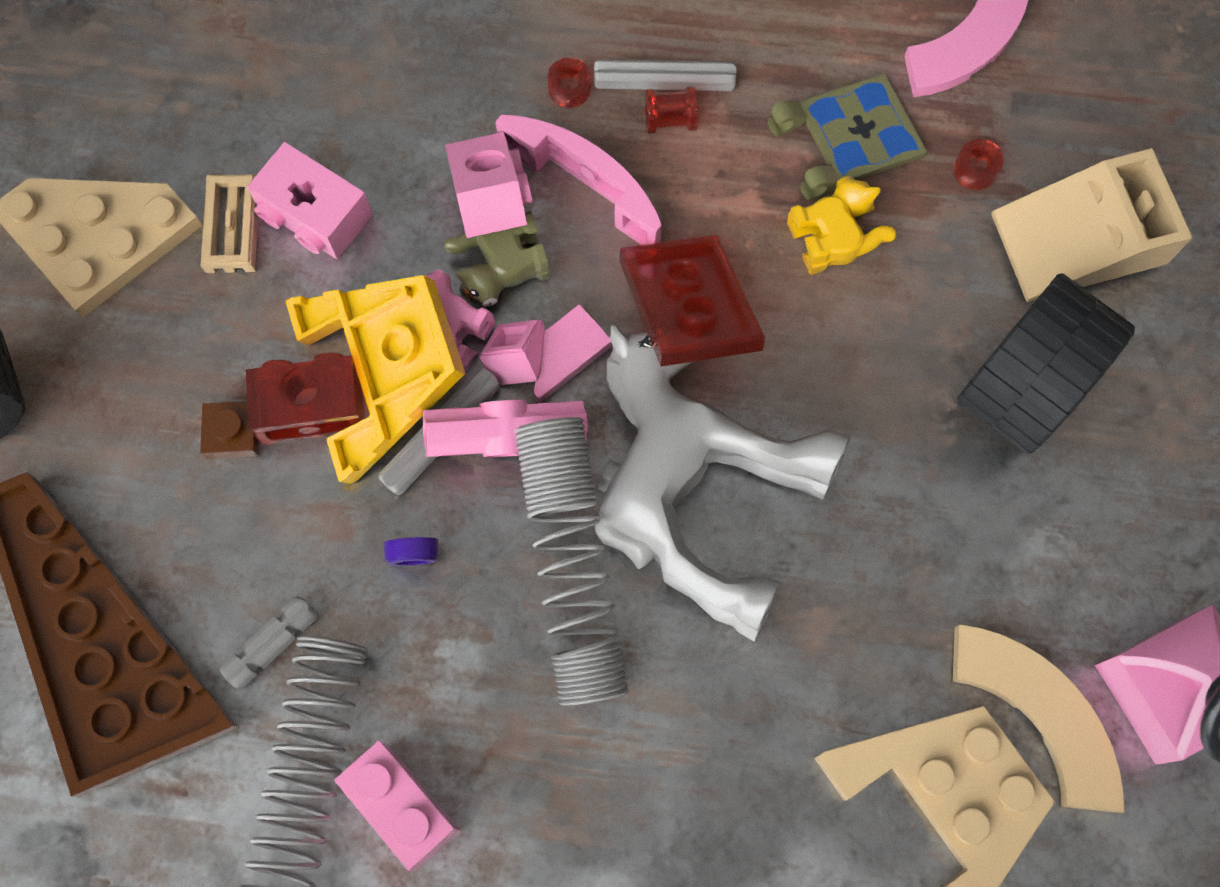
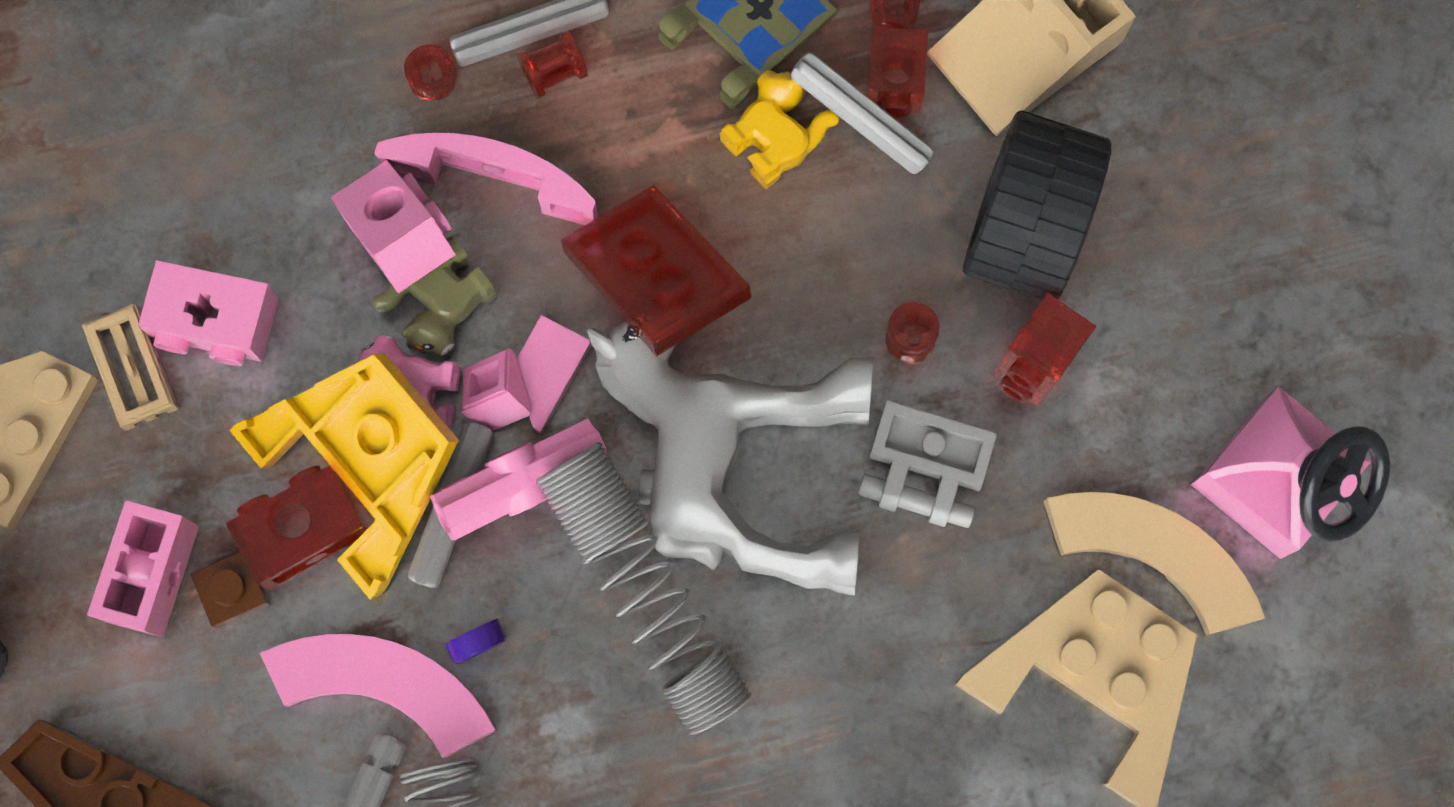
camera: 25 degrees left, 5 degrees up
none -> bright pink brick [87,500,200,638]
none -> bright pink tile [260,634,497,758]
none -> light grey axle [790,52,934,174]
none -> light grey plate [858,400,997,529]
none -> clear red brick [865,27,928,118]
none -> clear red bush [885,302,940,365]
none -> clear red brick [992,293,1096,407]

